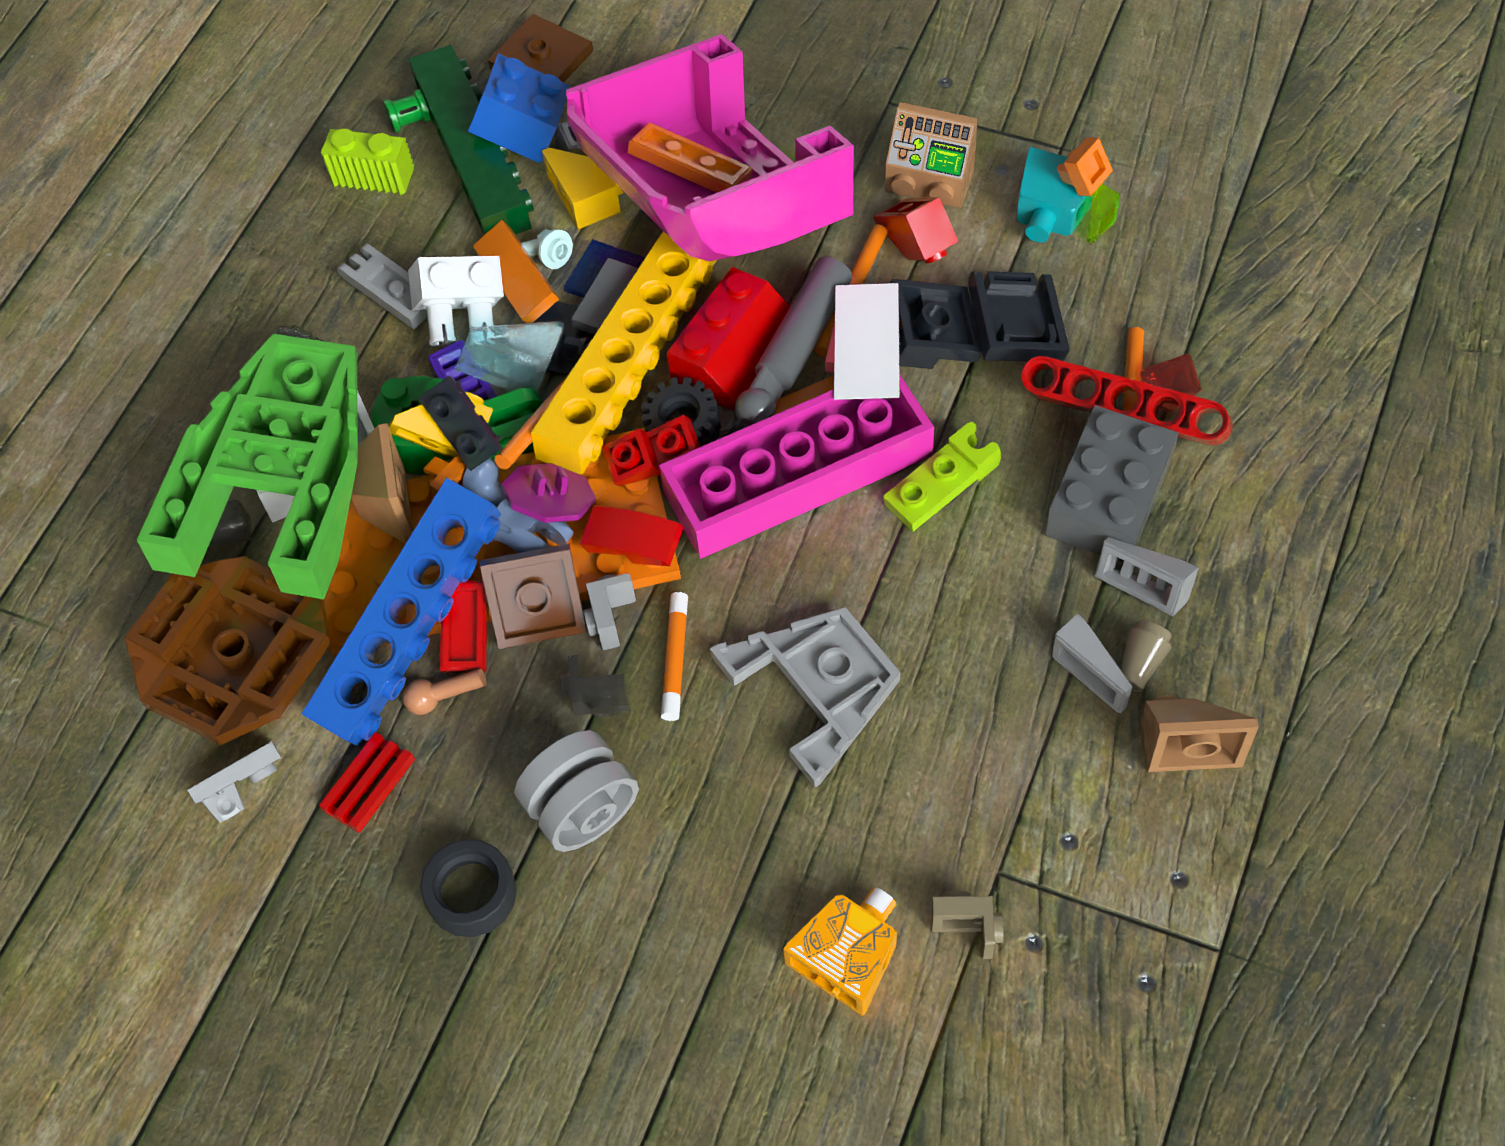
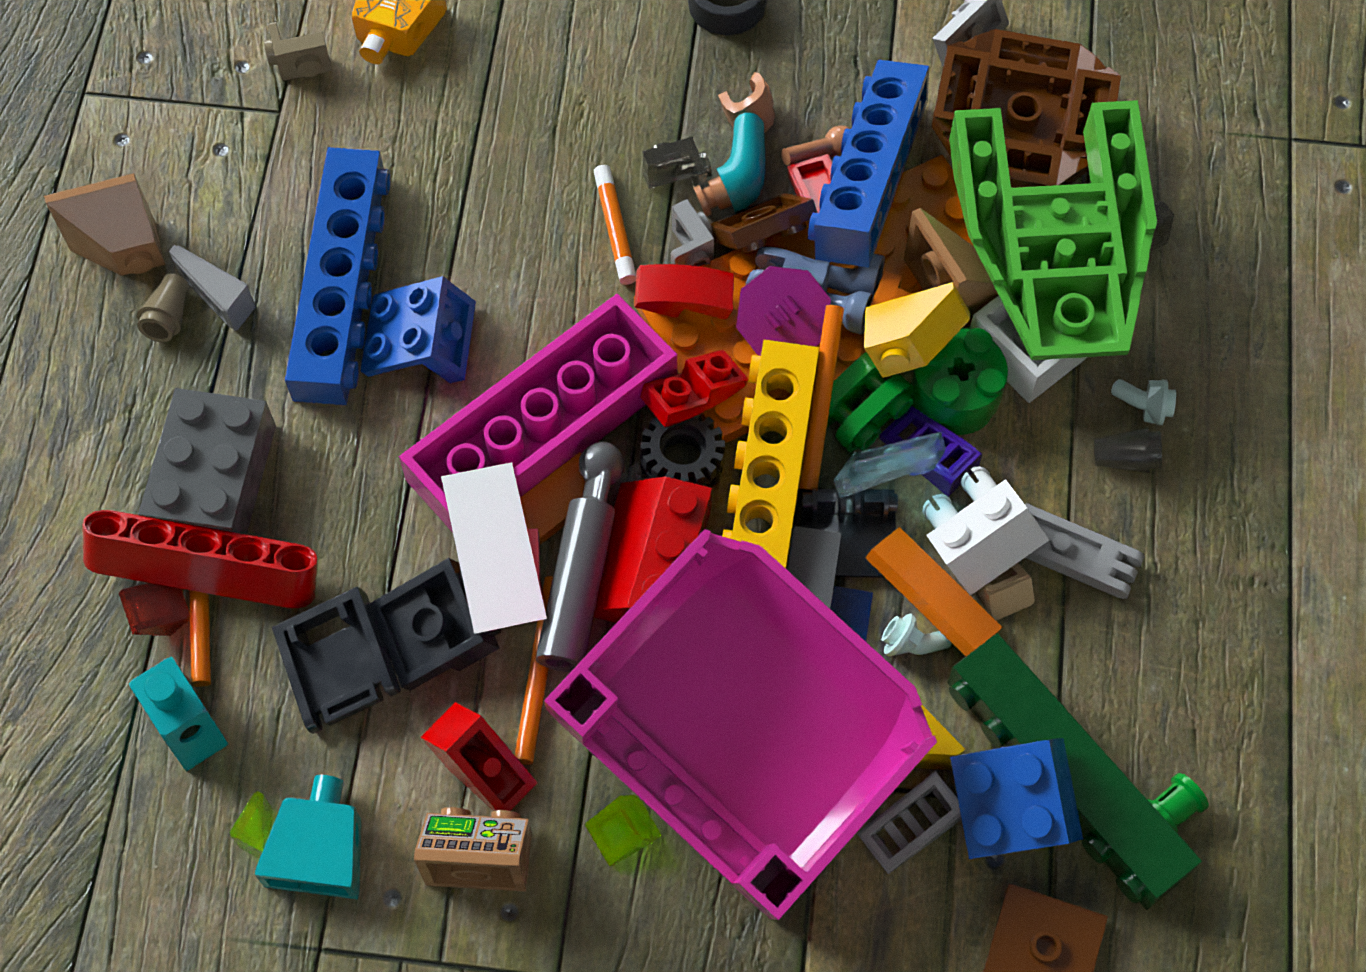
camera: 160 degrees right, 5 degrees up
red tile [319,732,415,834] -> none
lime brick [321,129,414,195] -> none
black hinge [418,376,503,471] -> none
light grey wheel [514,730,639,852] -> none
orange tile [628,122,752,193] -> none
light grey wing [710,607,900,788] -> none
lime plate [883,422,1001,532] -> none
orange tile [1057,137,1113,196] -> none
light grey slope [1094,537,1199,616] -> none
none -> teal torso [129,657,229,772]
none -> blue brick [285,147,391,405]
none -> blue bracket [361,276,476,384]
none -> piece [693,72,775,217]

